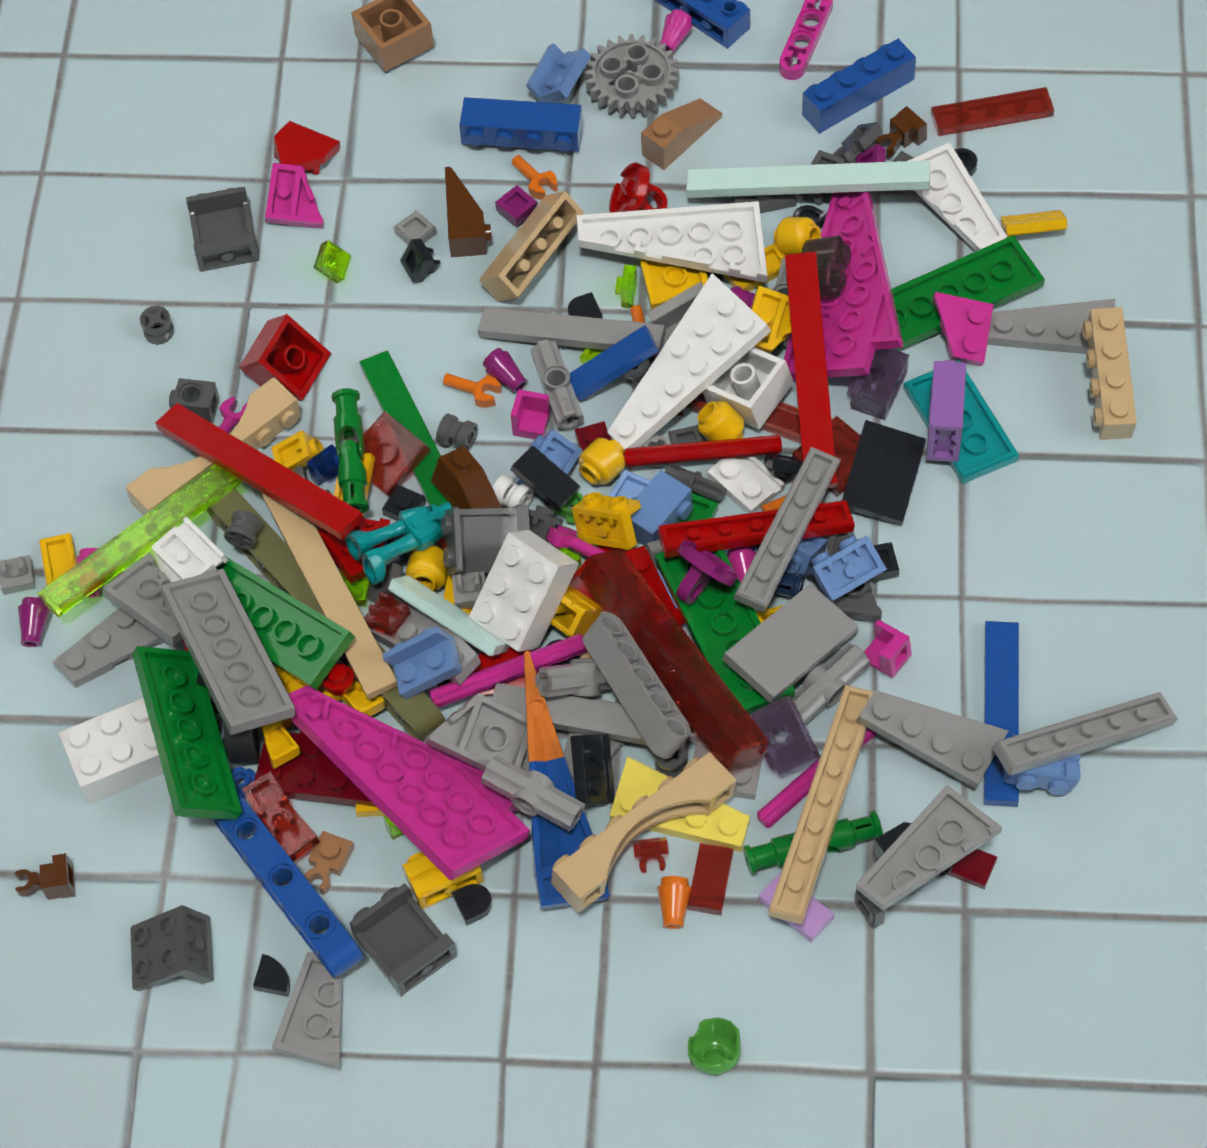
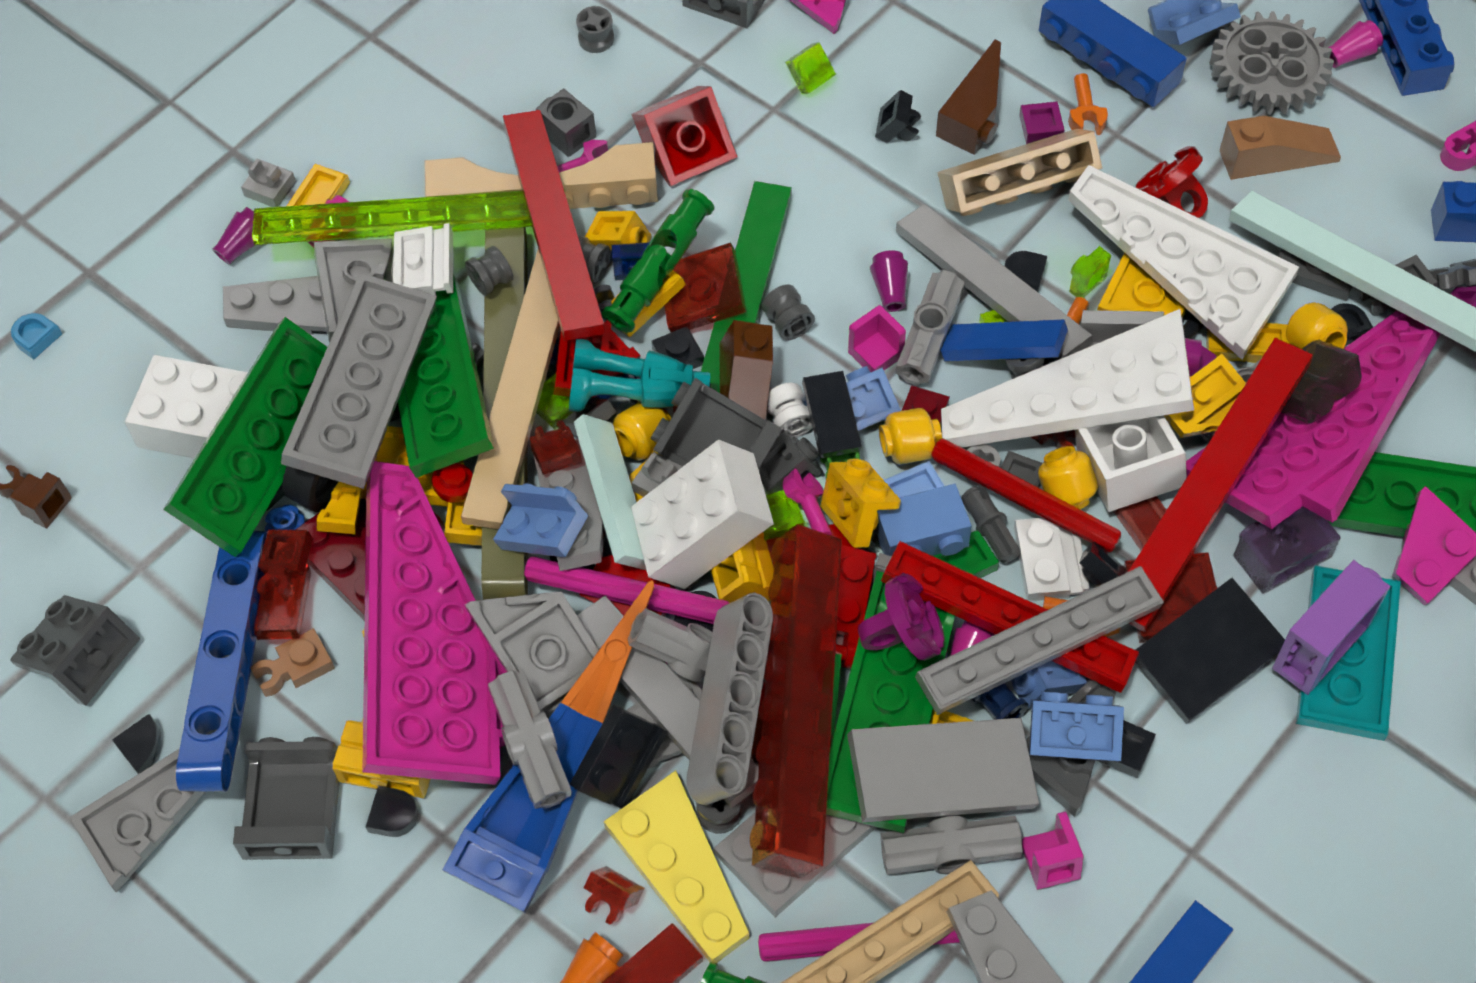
camera: 35 degrees right, 0 degrees up
light grey tile [394,210,437,245] -> none
orange bar [443,373,502,408] -> none
tan arch [551,752,737,913] -> none
clear purple brick [749,696,821,775] -> none

